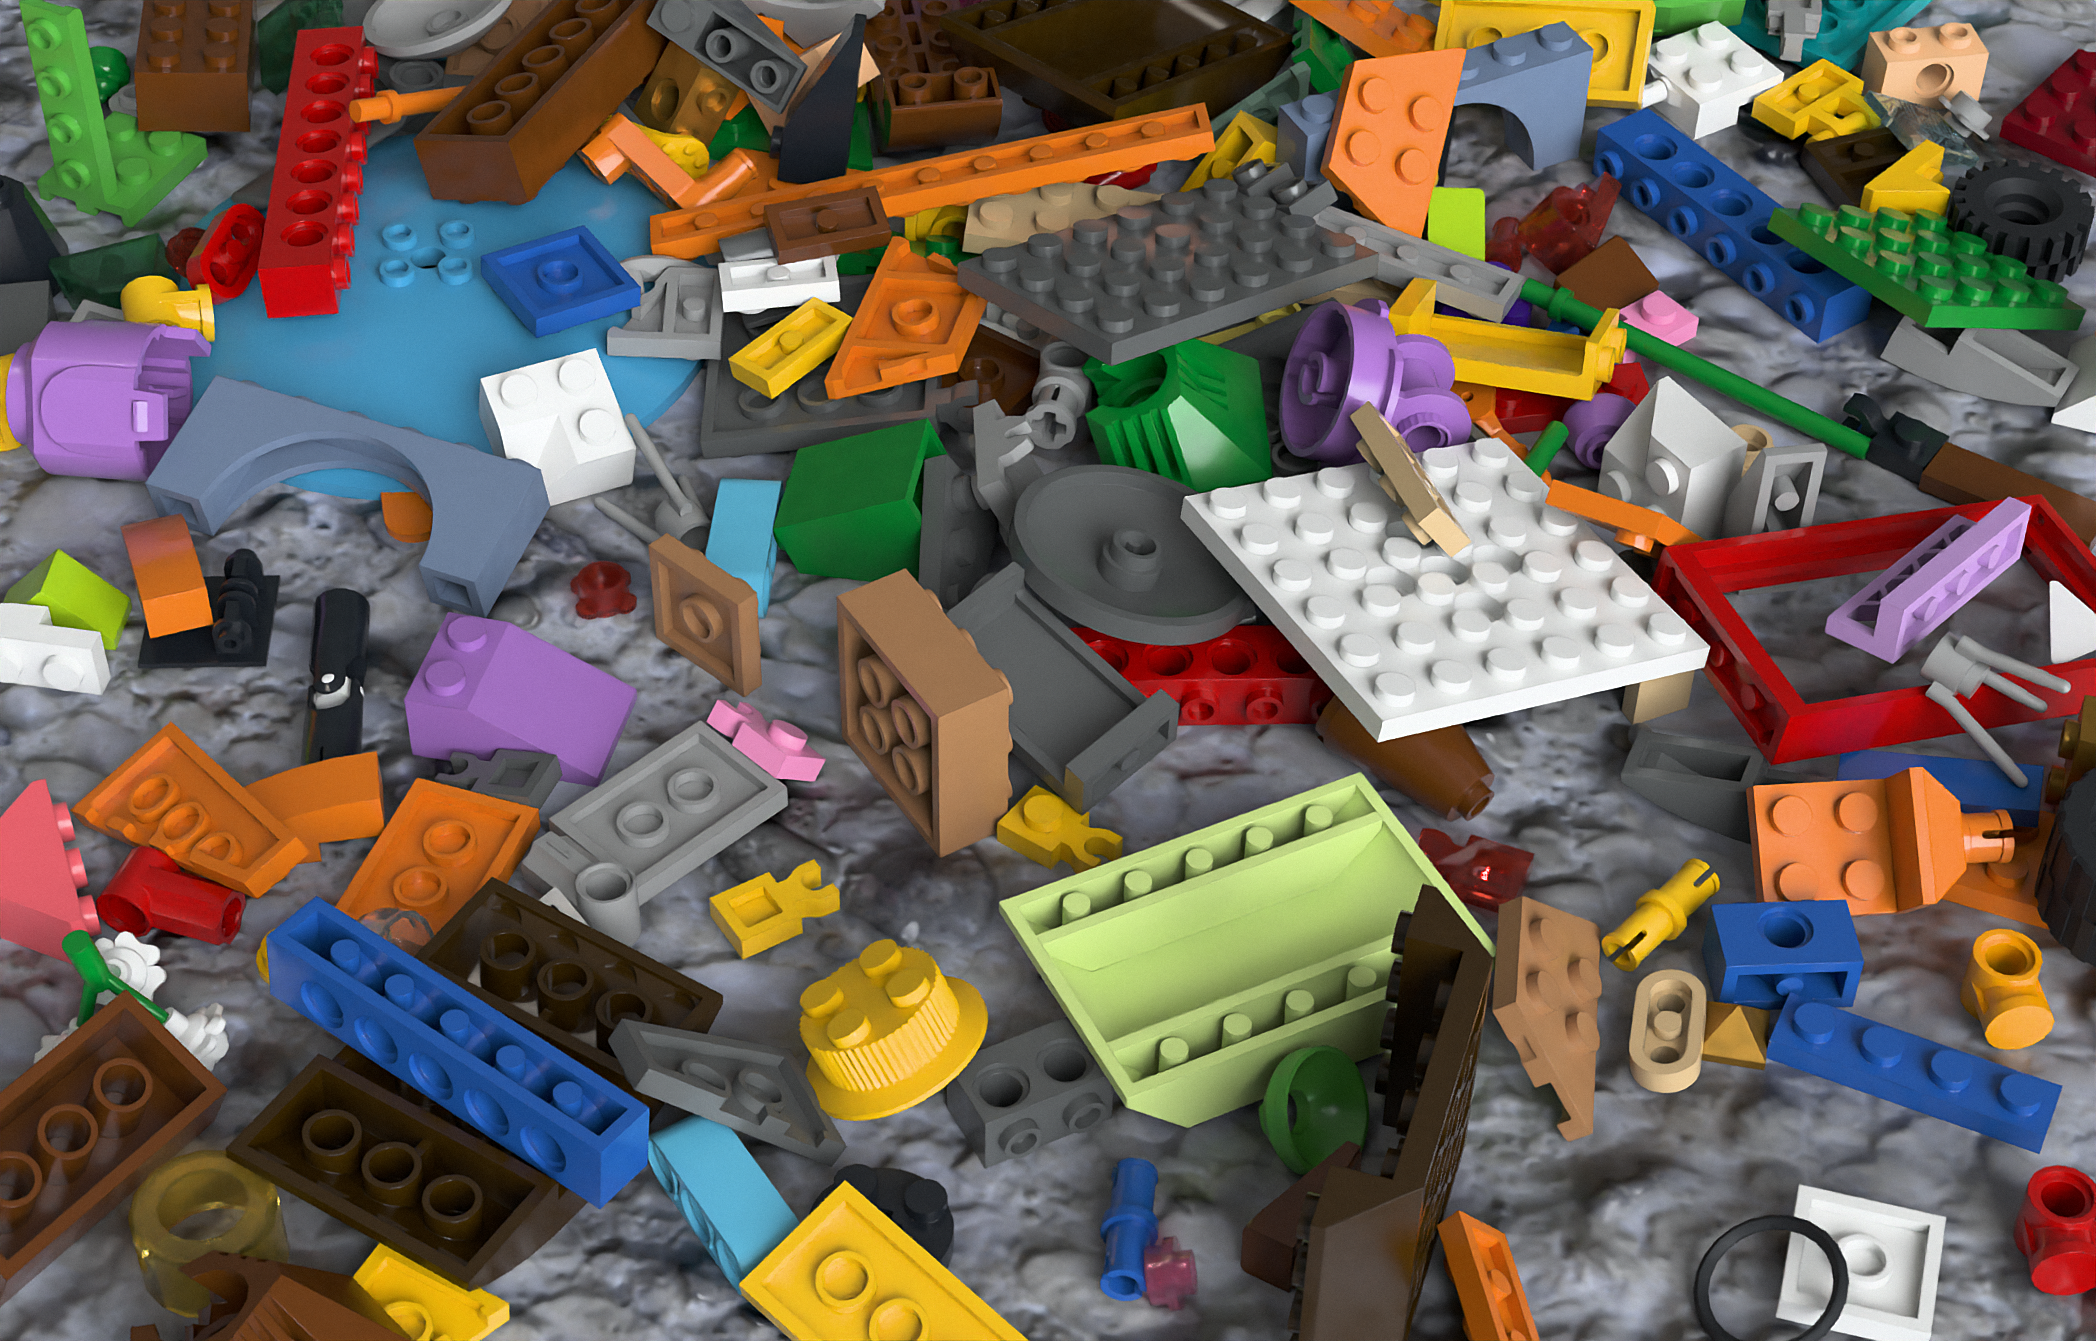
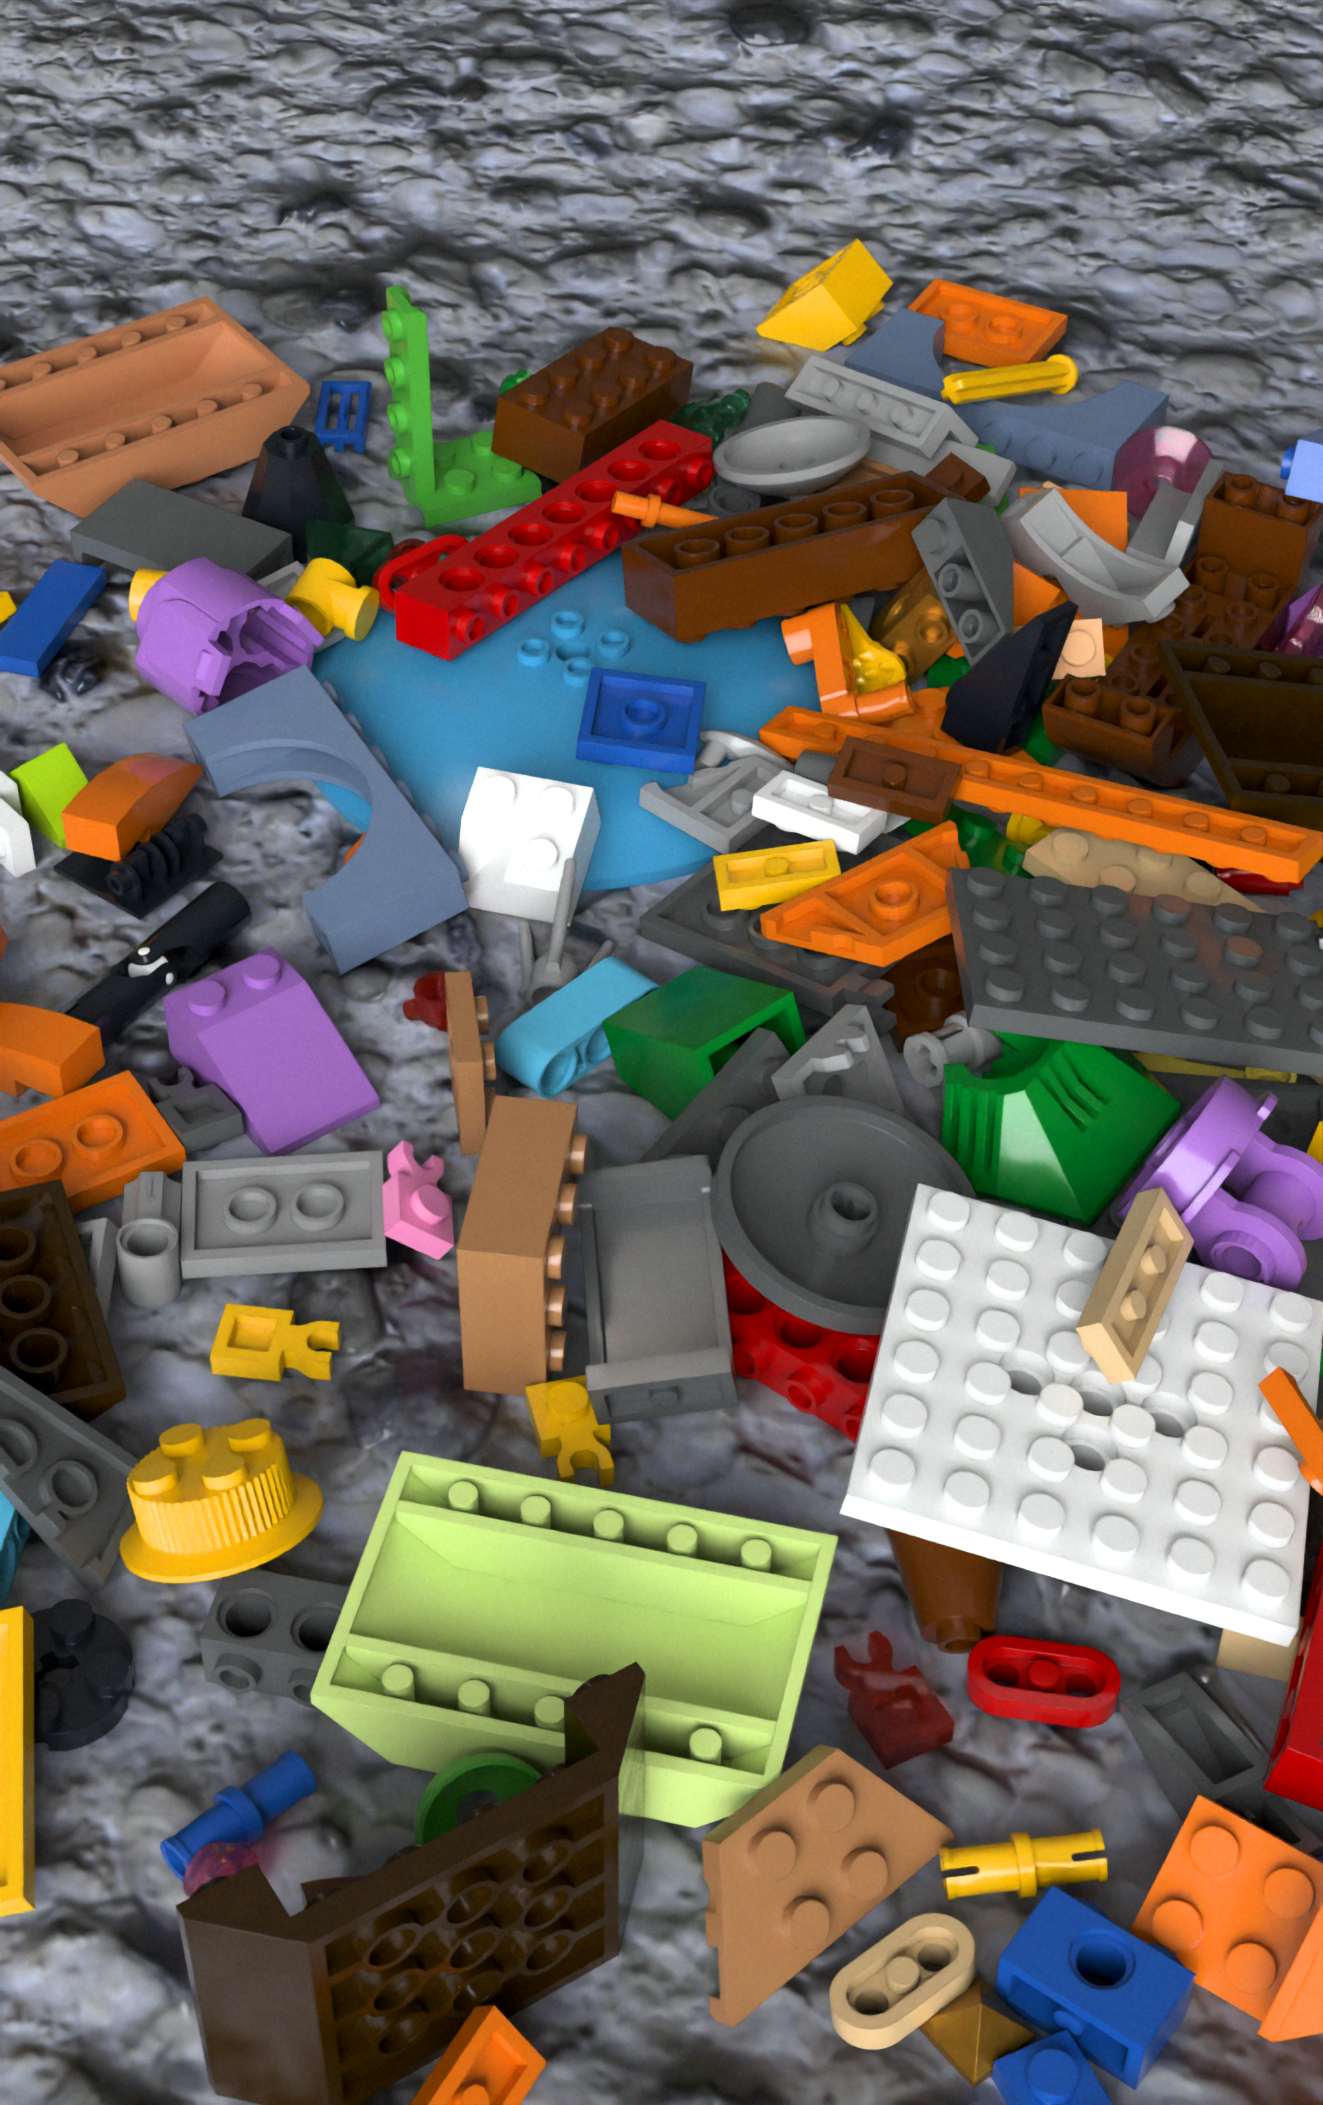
camera: 40 degrees right, 0 degrees up
none -> red plate [965,1635,1121,1728]

